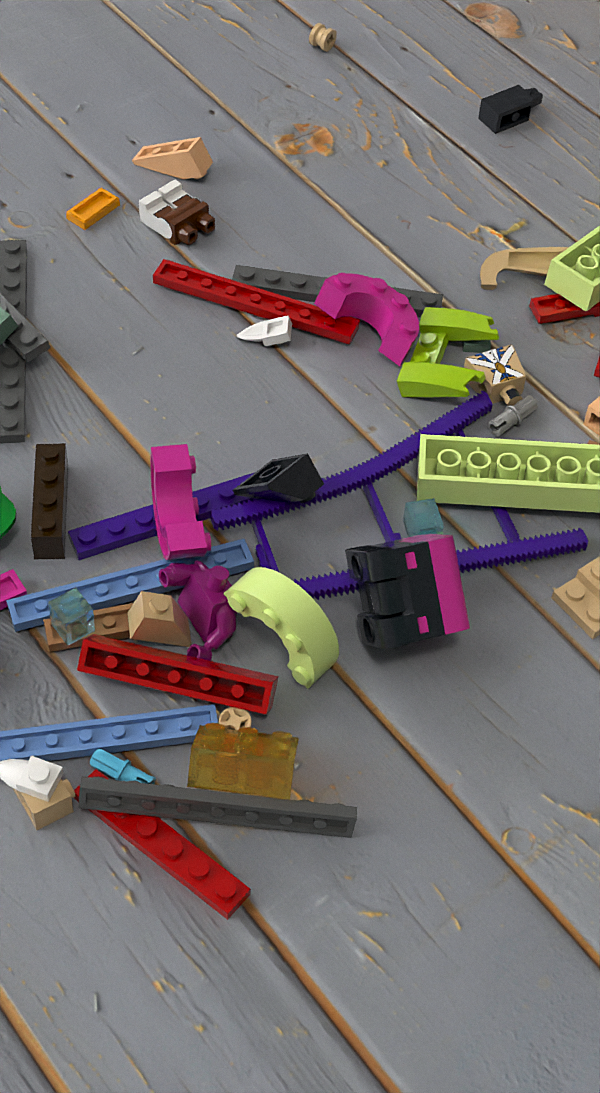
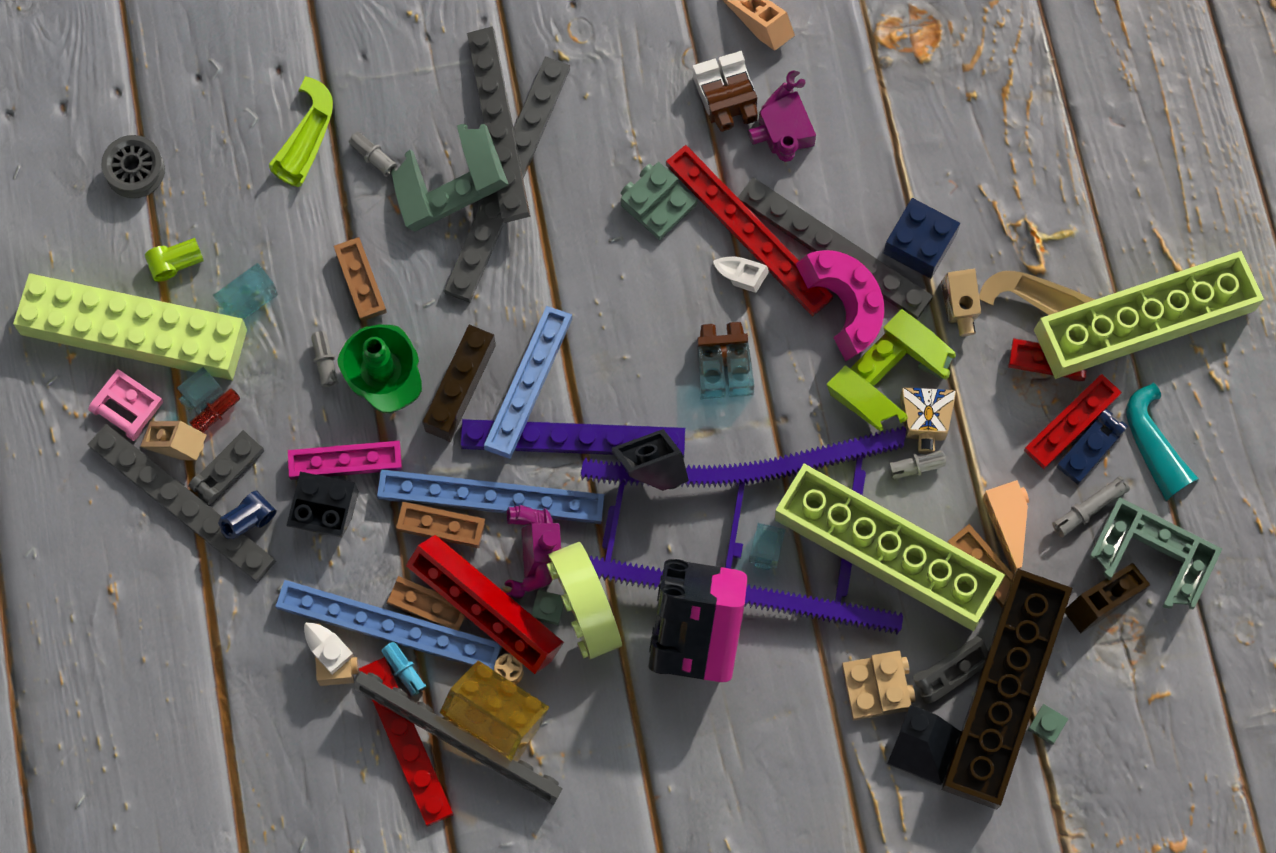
camera: 30 degrees right, 20 degrees up
clear light blue brick [48,587,95,645] -> none
light orange tile [66,187,120,230] -> none
tan slope [128,591,192,647] -> none
dark pink brick [150,444,211,560] -> none
black hinge [478,85,543,134] -> none
none -> medium nougat hinge [386,576,465,631]
none -> medium blue plate [484,306,572,459]
none -> sand green plate [531,590,564,626]
none -> sand green plate [621,161,698,241]
none -> clear light blue hips [697,322,755,399]
none -> magenta torso [748,70,816,162]
none -> dark blue brick [883,198,960,279]
none -> tan torso [940,268,981,336]

